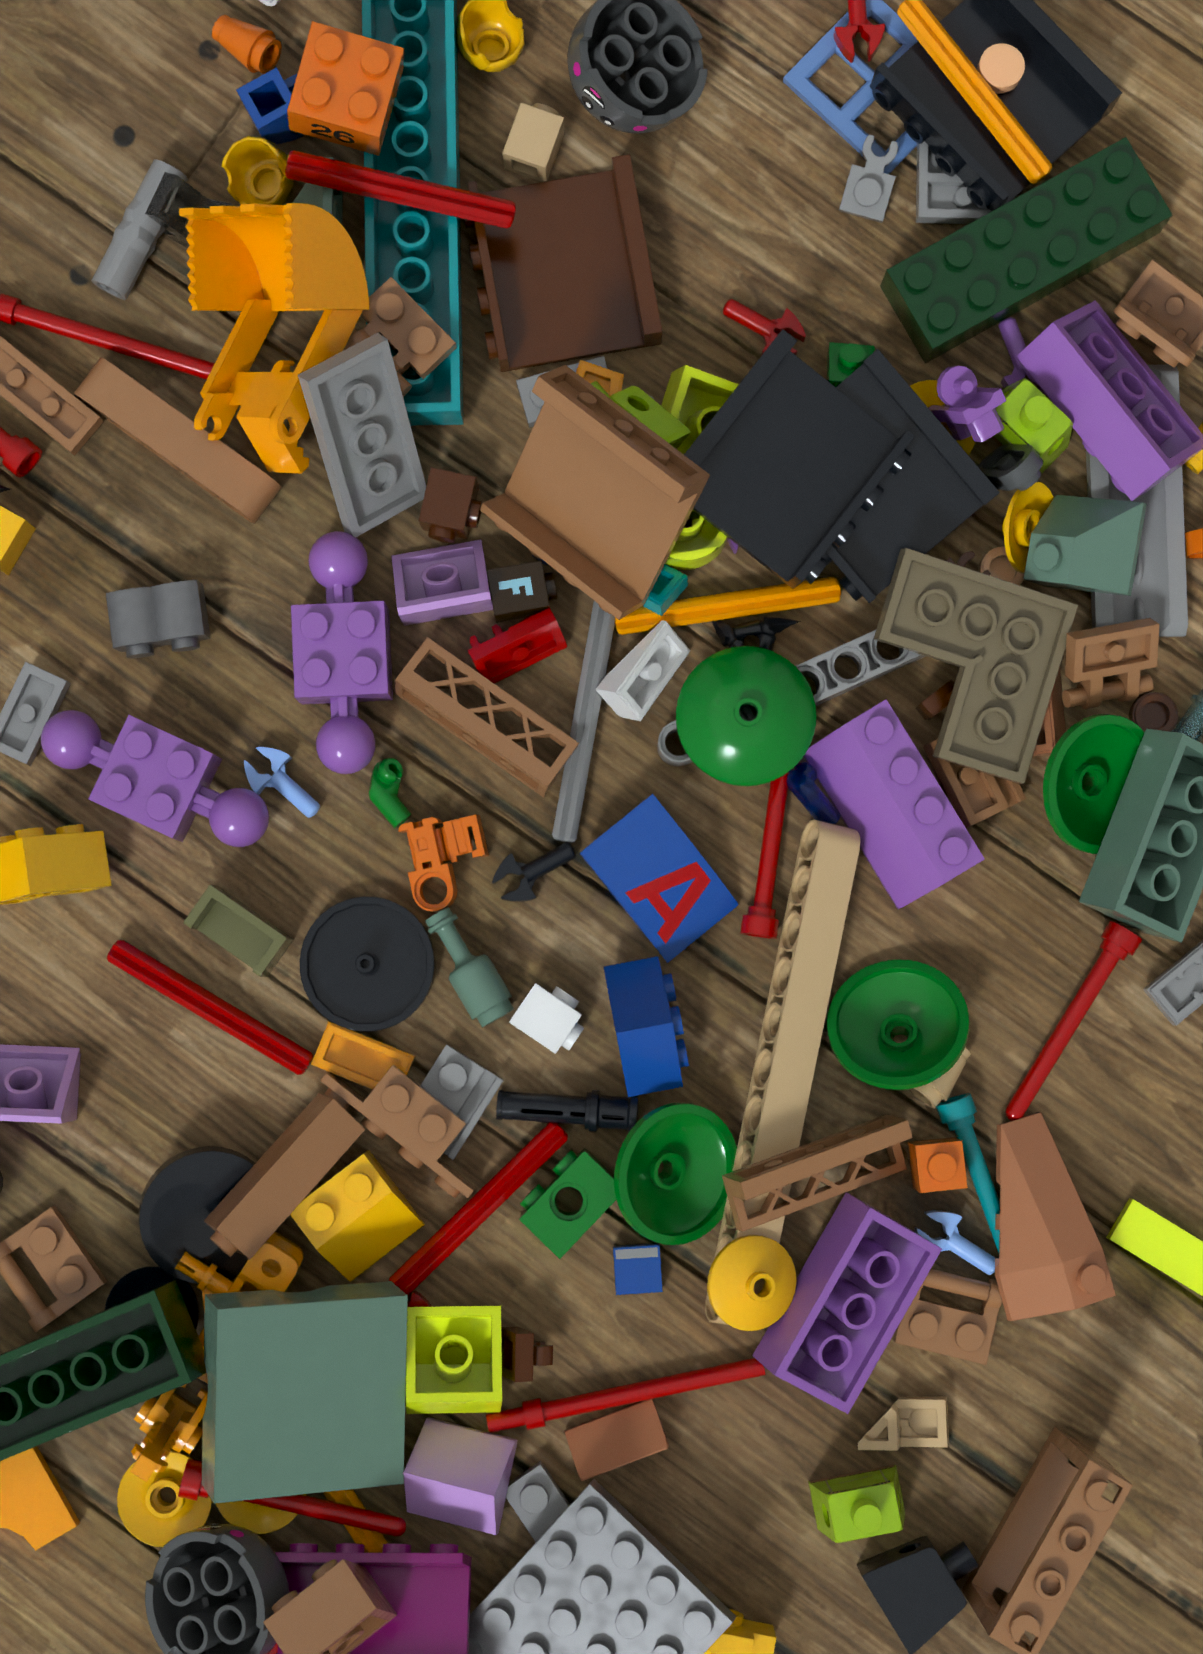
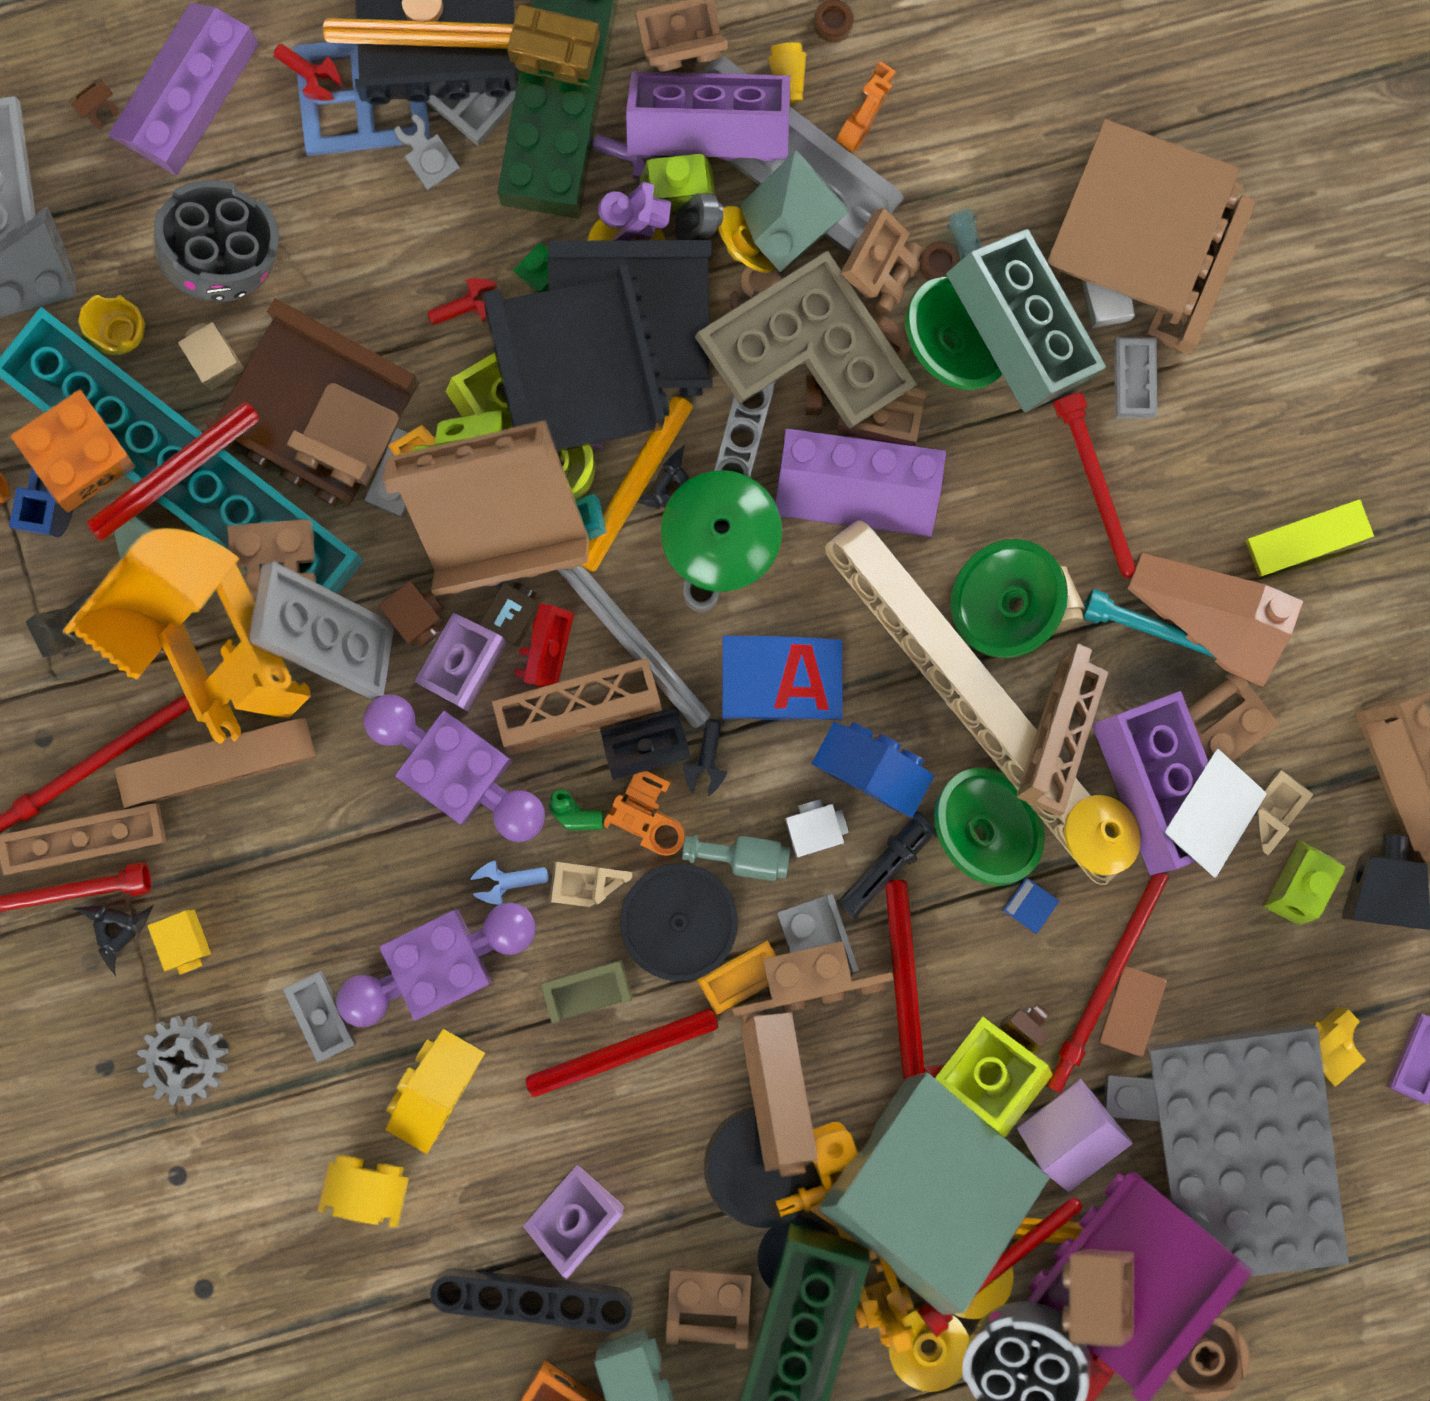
camera: 55 degrees left, 0 degrees up
light grey axle [91,159,188,300] -> none
flat silver brick [105,580,211,658] -> none
yellow hair [222,136,294,205] -> none
yellow slope [290,1150,425,1282] -> none
green brick [519,1148,616,1259] -> none
white slope [596,620,691,721] -> none
red piece [740,770,791,939] -> none
clear blue arm [787,762,841,824] -> none
orange brick [908,1137,968,1193] -> none
light blue bar [915,1210,996,1275] -> none
none -> medium nougat bracket [287,383,400,487]
none -> pearl gold brick [507,4,600,83]
none -> tan slope [549,861,632,907]
none -> black plate [599,707,691,780]
none -> white sticker [1165,749,1267,877]

